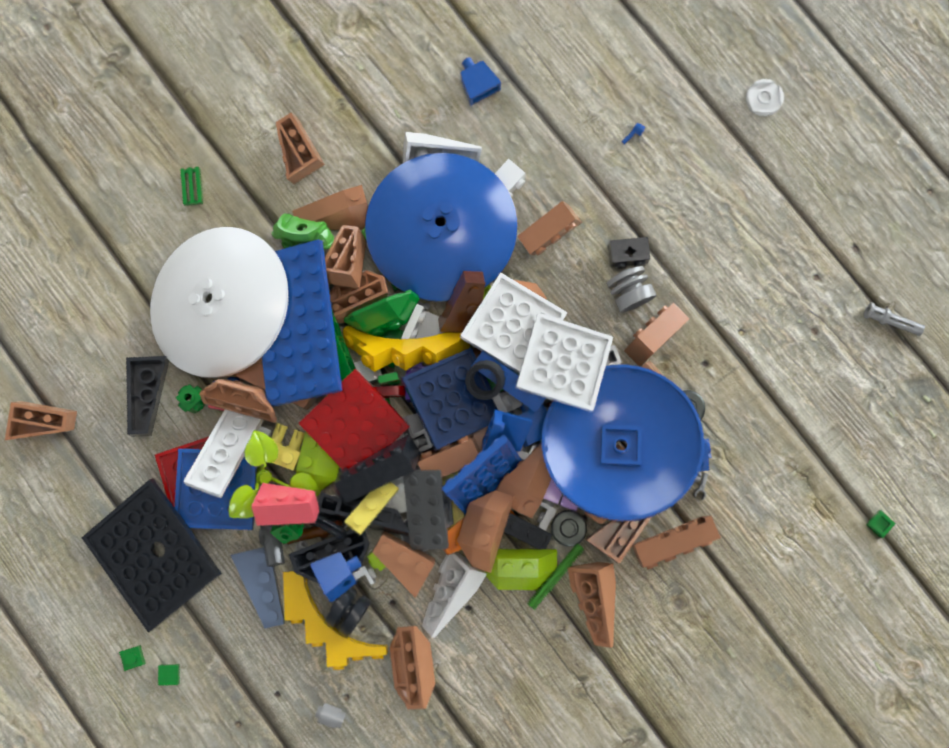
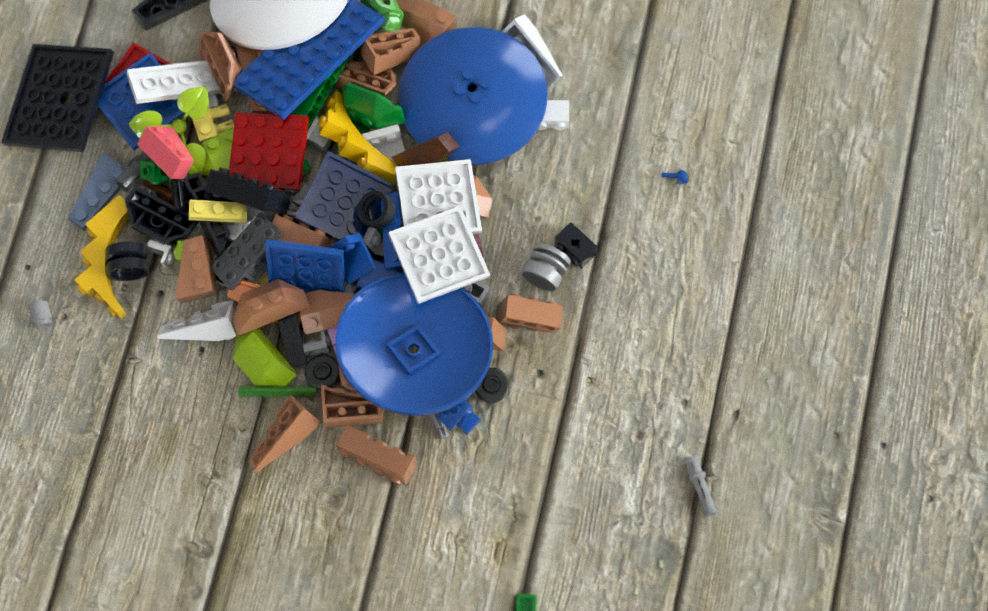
camera: 50 degrees right, 10 degrees down
green brick [176,384,205,414] -> none
torso [310,553,362,602] -> none
red beam [374,386,406,398] -> none
green tile [378,372,401,386] -> none
nougat wedge [390,626,435,709] -> none
blue torso [460,57,501,106] -> none
nougat wedge [517,201,582,256] -> none
light grey hand [693,473,708,500] -> none
white tile [746,79,784,116] -> none

